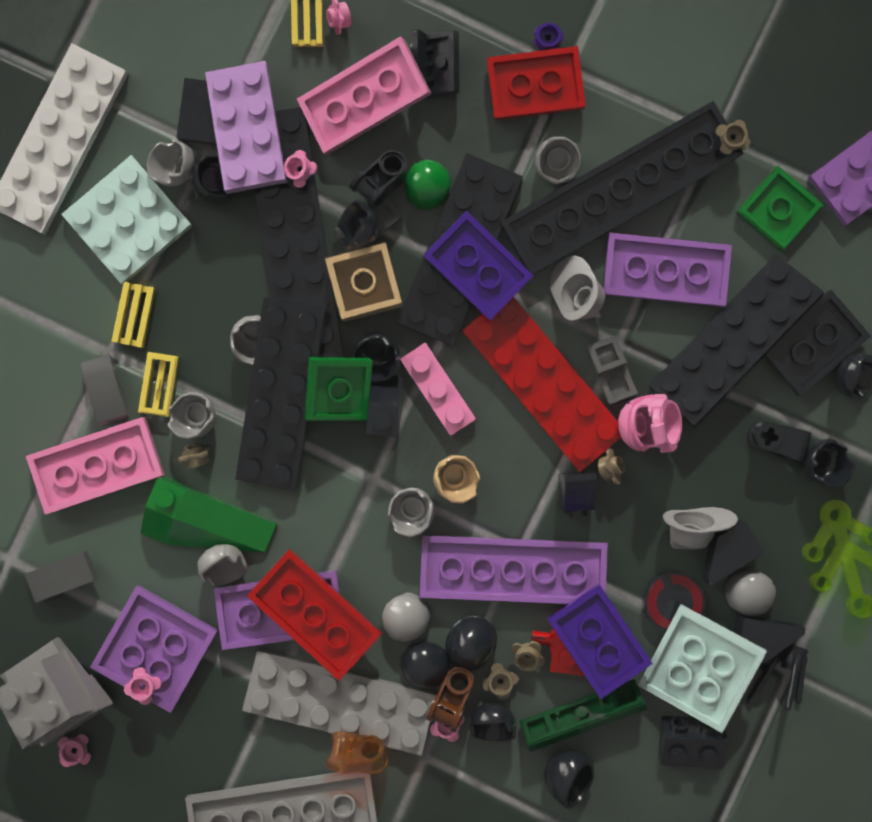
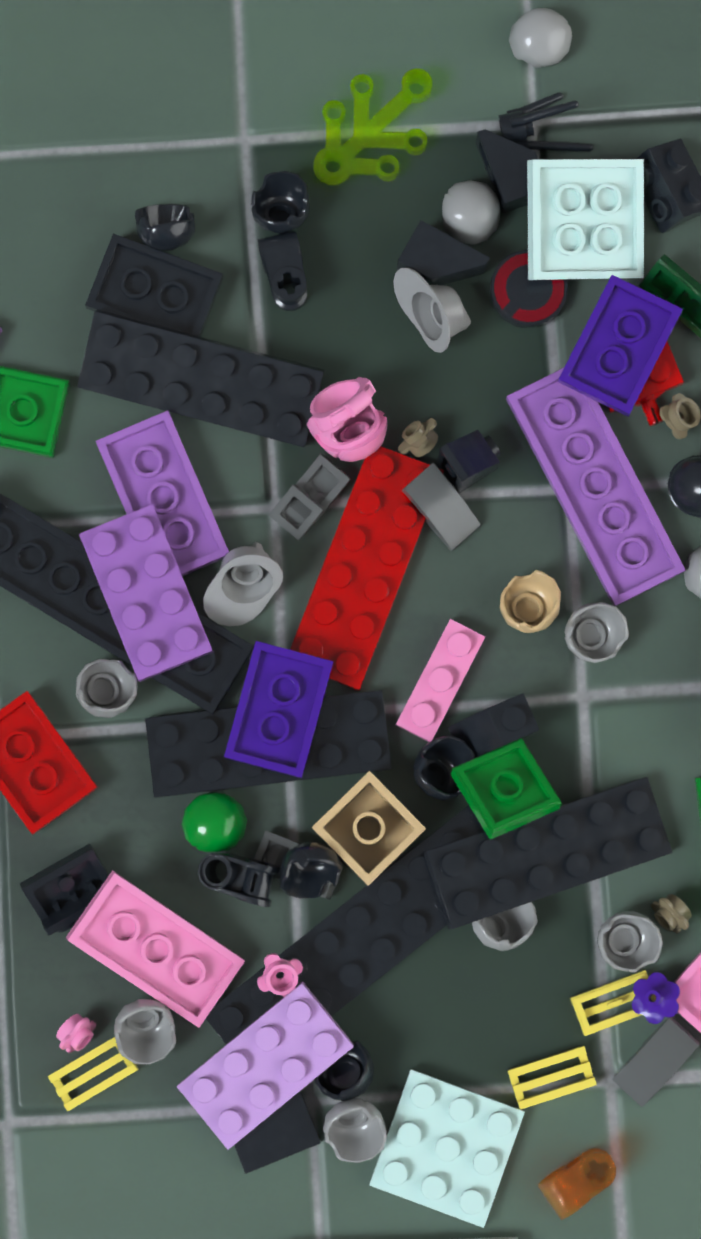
camera: 120 degrees left, 5 degrees down
none -> medium lavender plate [79,504,213,682]
none -> light grey hair [114,999,176,1065]
none -> slope [402,463,481,551]
none -> light grey hair [509,8,572,68]
none -> clear orange piece [537,1148,616,1220]
none -> dark purple plant [632,972,681,1024]

